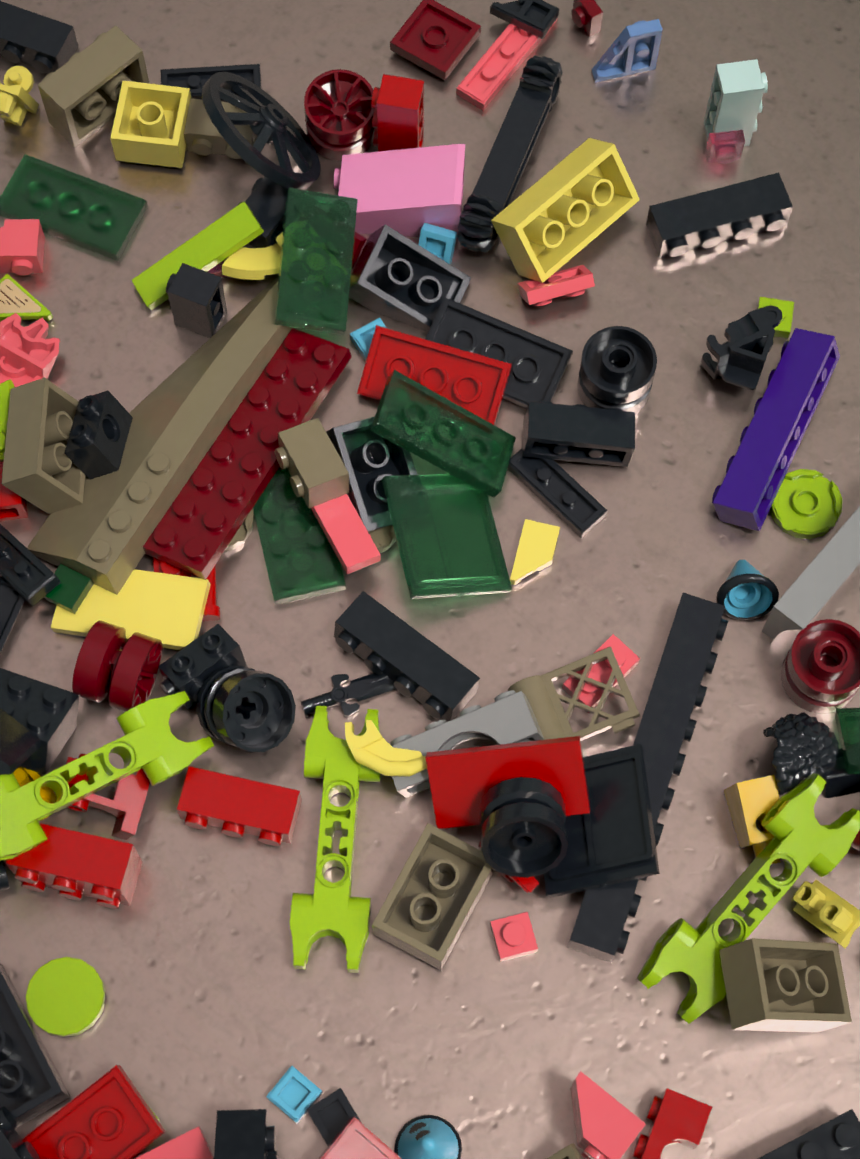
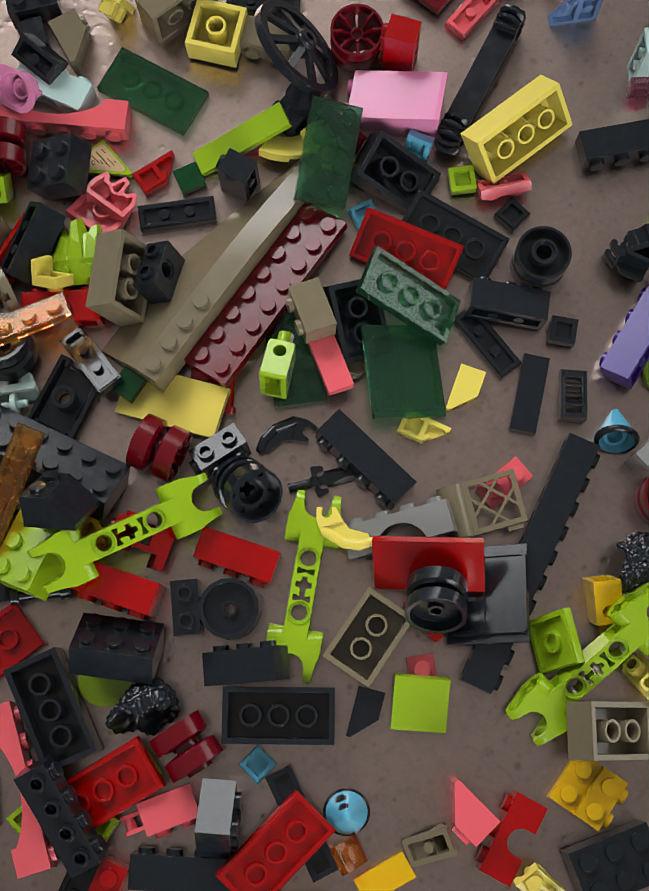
camera: 10 degrees right, 10 degrees up
none -> black brick [69,613,164,685]
none -> black piece [105,678,181,736]
none -> red tile [132,150,175,197]
none -> black tile [138,196,217,233]
none -> dark red wheel [148,710,224,784]
none -> black brick [170,579,204,637]
none -> dark green tile [173,161,207,196]
none -> black wheel [199,578,261,640]
none -> black brick [202,640,290,686]
none -> black brick [221,686,335,745]
none -> black piece [256,416,318,454]
none -> lime torso [259,331,296,399]
none -> black tile [346,686,385,737]
none -> lime tile [391,673,451,734]
none -> light yellow tile [396,408,452,444]
none -> lime plate [447,165,477,196]
none -> black tile [494,197,531,234]
none -> black tile [509,353,550,435]
none -> lime tile [530,607,585,675]
none -> black plate [547,315,579,347]
none -> yellow plate [547,760,629,831]
none -> black slope [558,369,588,423]

